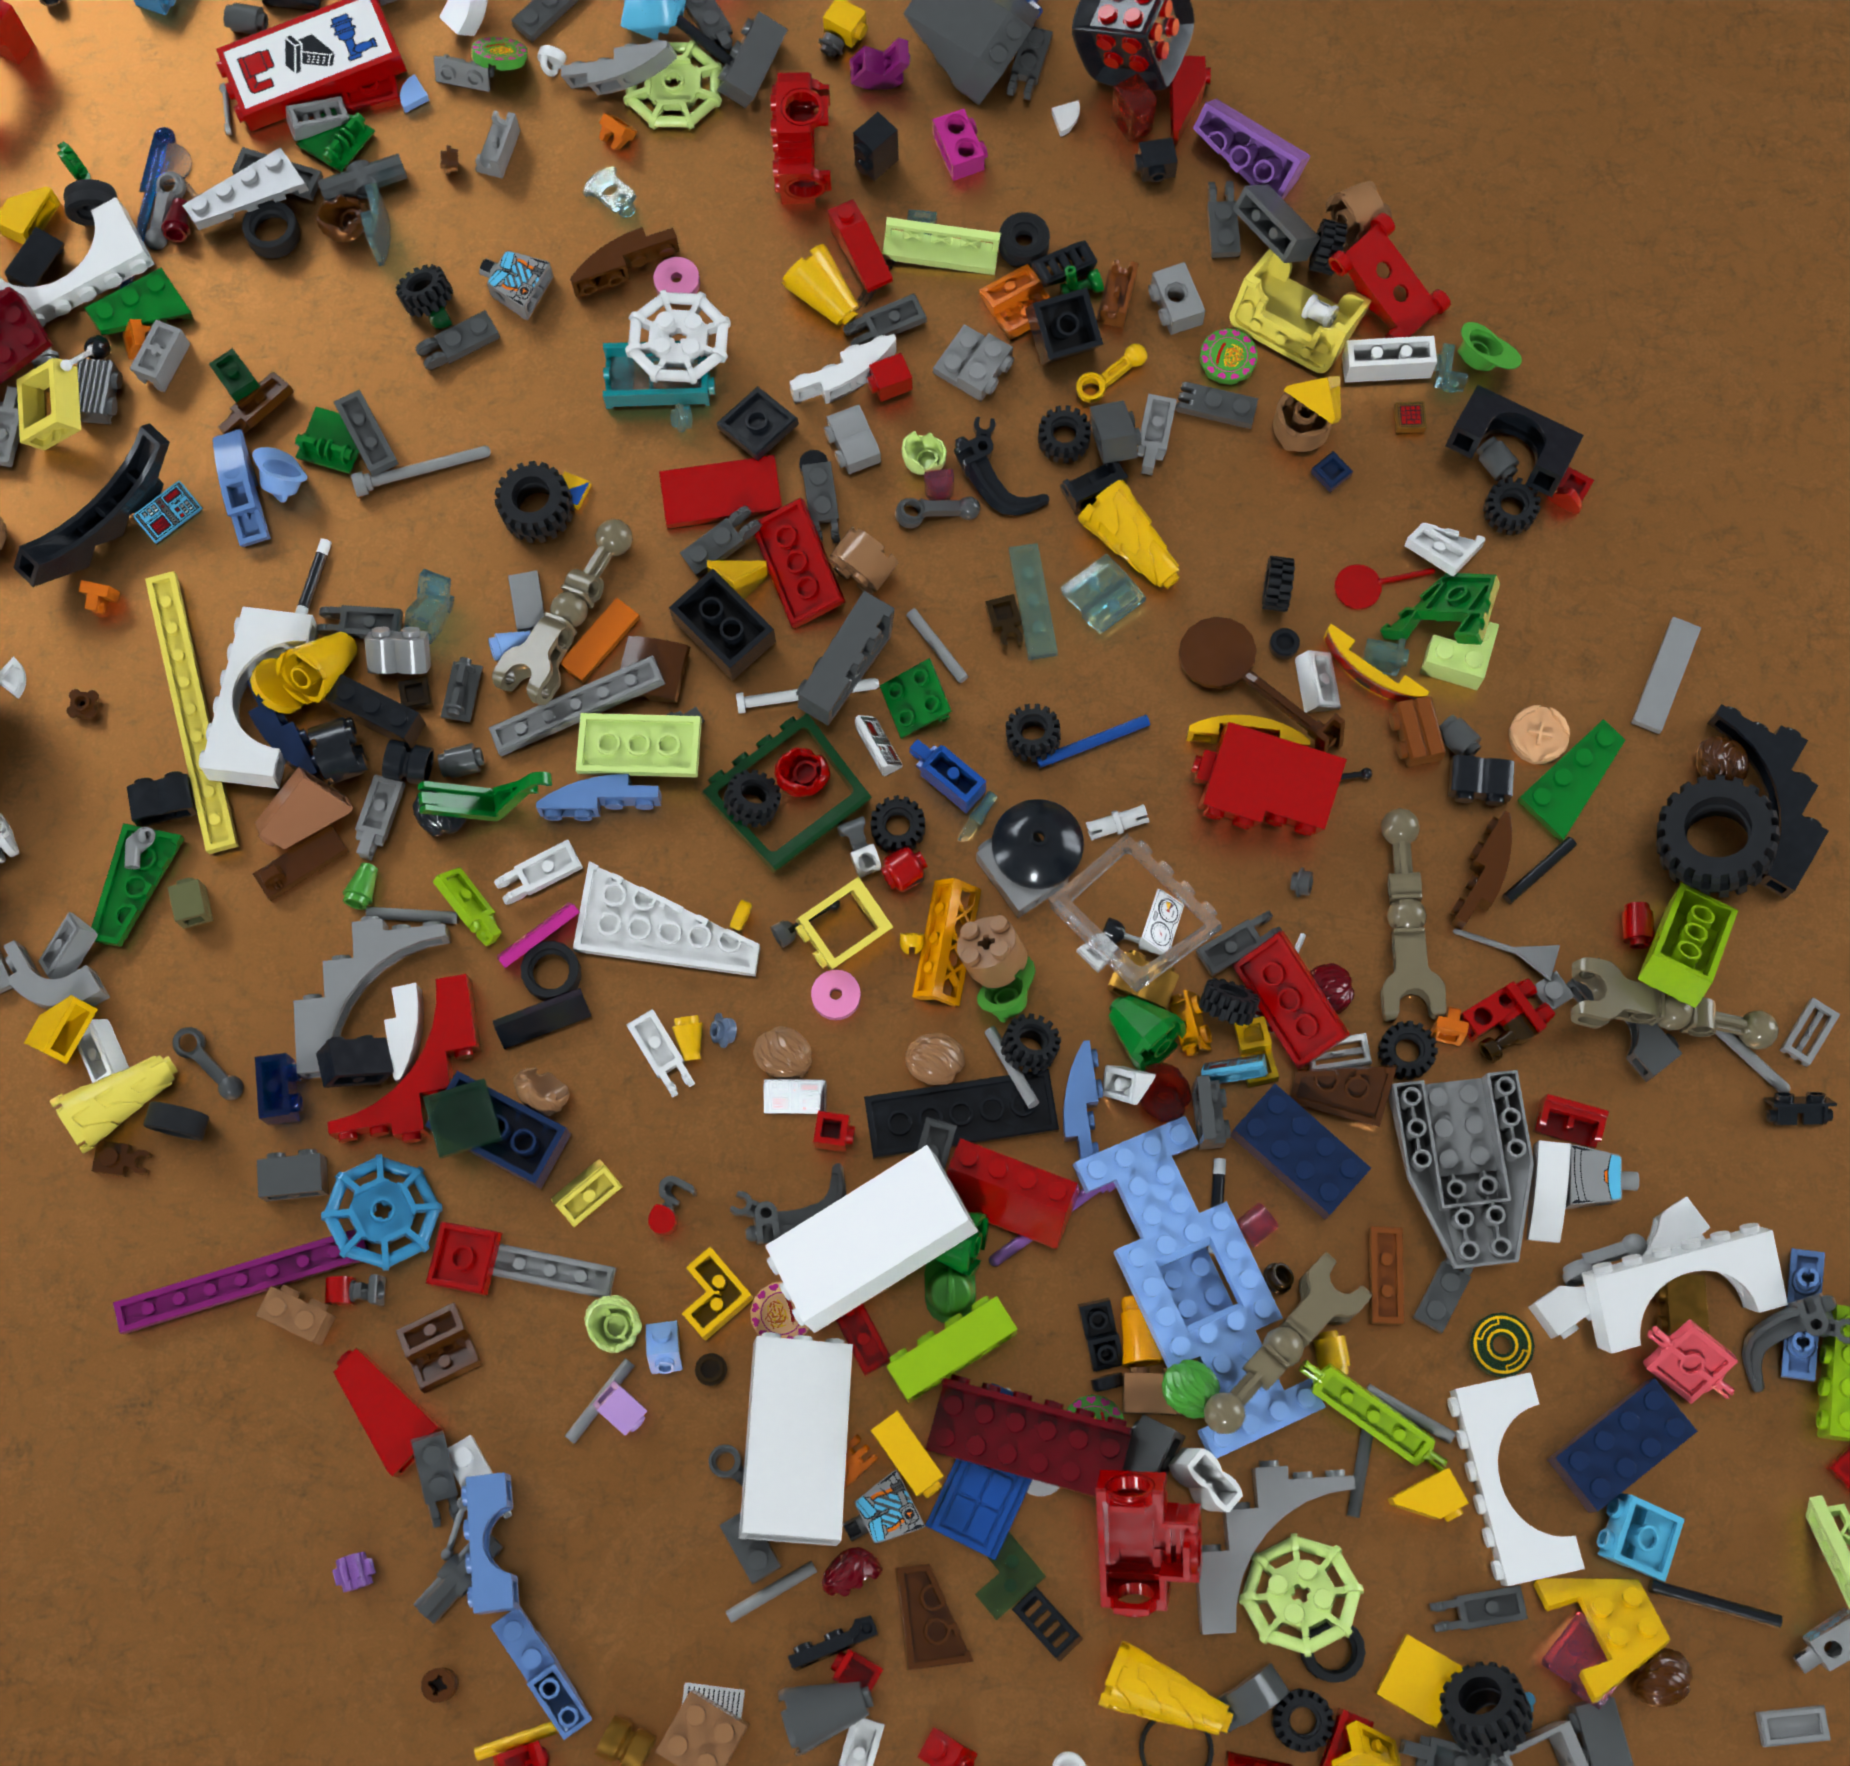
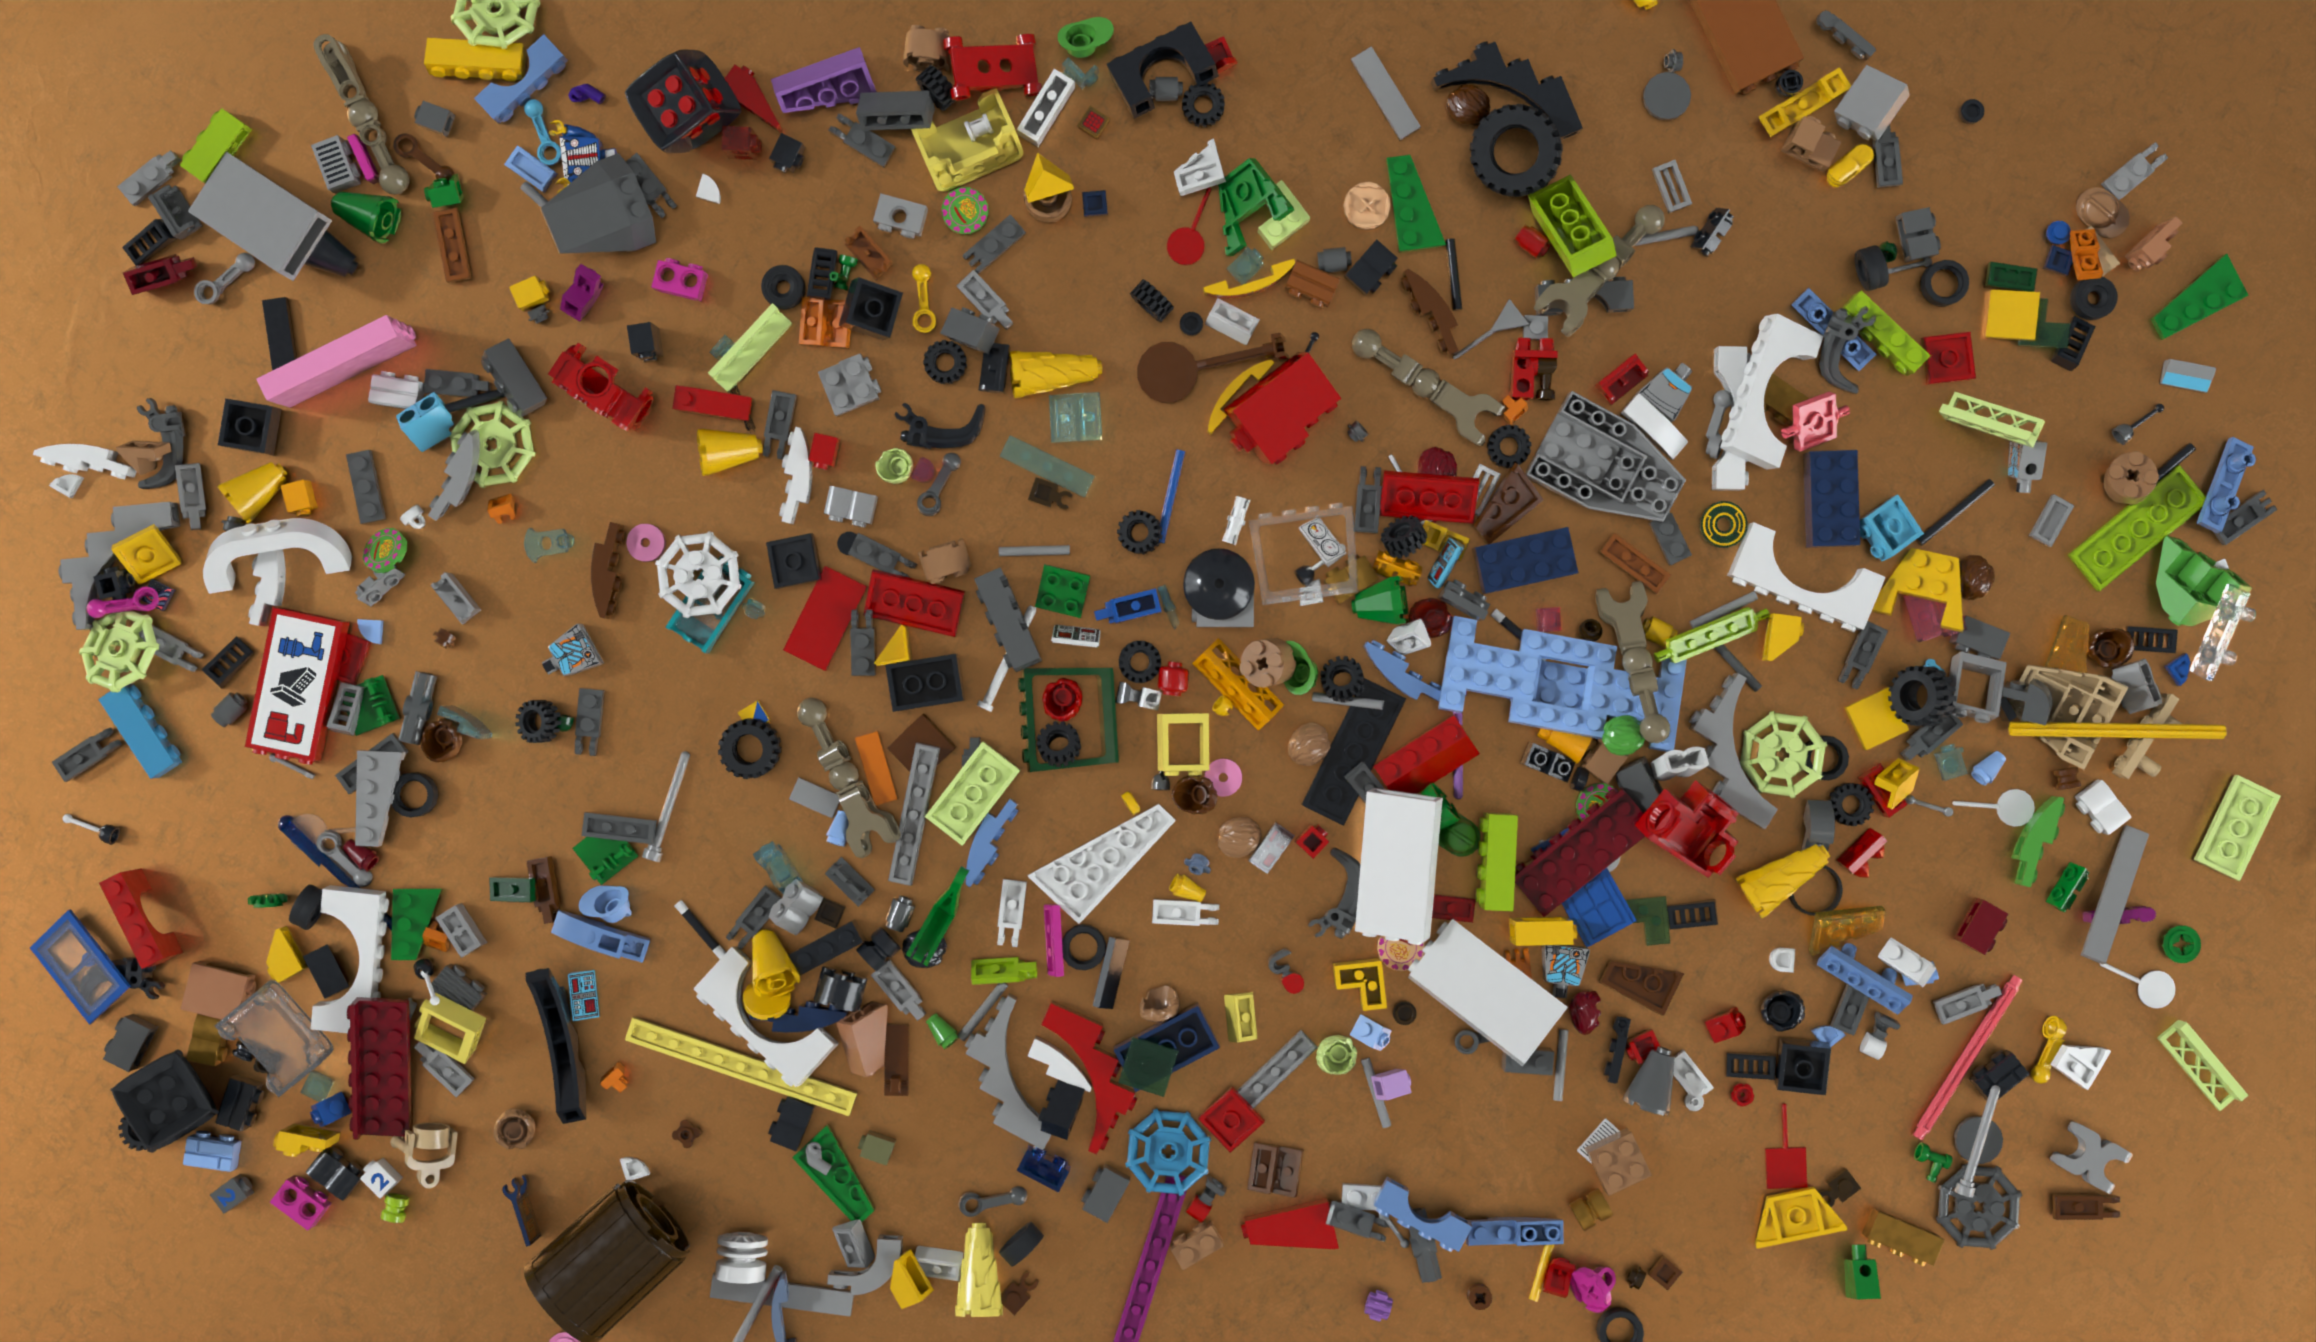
camera: 60 degrees left, 15 degrees up
none -> reddish brown hair [1172,775,1218,815]

